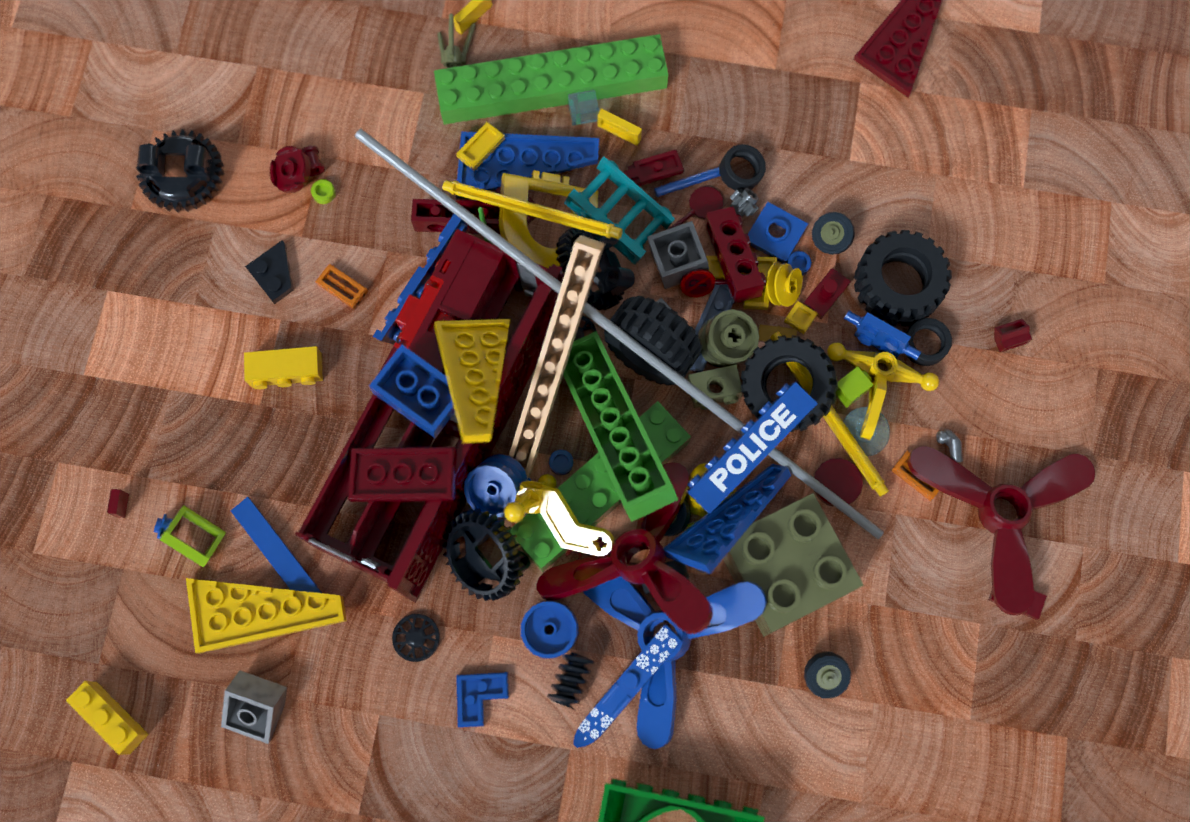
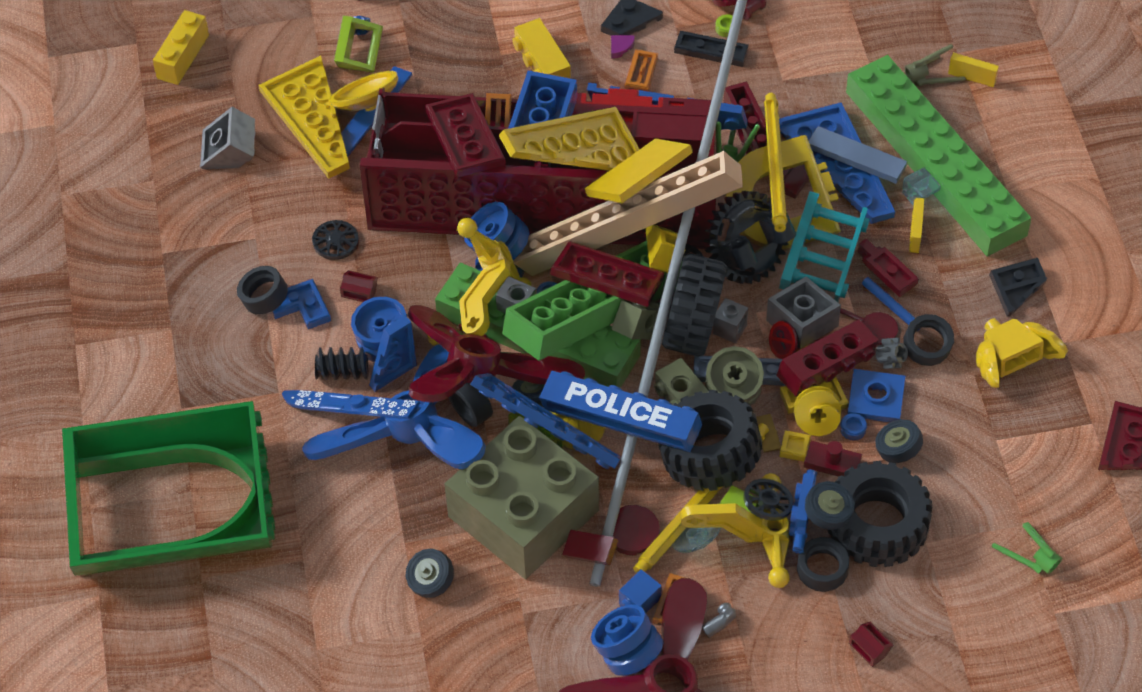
camera: 70 degrees right, 20 degrees down
black piece [442,508,530,601] -> none
yellow tile [456,122,505,171] -> none
none -> black tyre [237,266,288,314]
none -> yellow dish [330,71,399,111]
none -> dark red piece [340,270,378,302]
none -> blue wing [369,315,417,392]
none -> orange tile [485,93,512,127]
none -> flat silver brick [496,276,536,313]
none -> dark red tile [550,241,665,307]
none -> dark red tile [562,529,619,566]
none -> yellow tile [585,139,693,203]
none -> blue wheel [591,605,663,676]
none -> magenta tile [611,35,635,59]
none -> olive brick [612,300,660,340]
none -> blue brick [619,569,662,613]
none -> yellow slope [646,225,685,273]
none -> black tile [674,30,749,67]
none -> black wheel [743,479,794,521]
none -> black wheel [805,481,854,530]
none -> sand blue tile [809,126,907,184]
none -> yellow torso [976,318,1068,388]
none -> black wing [989,257,1047,317]
none -> bright green plant [992,522,1062,574]

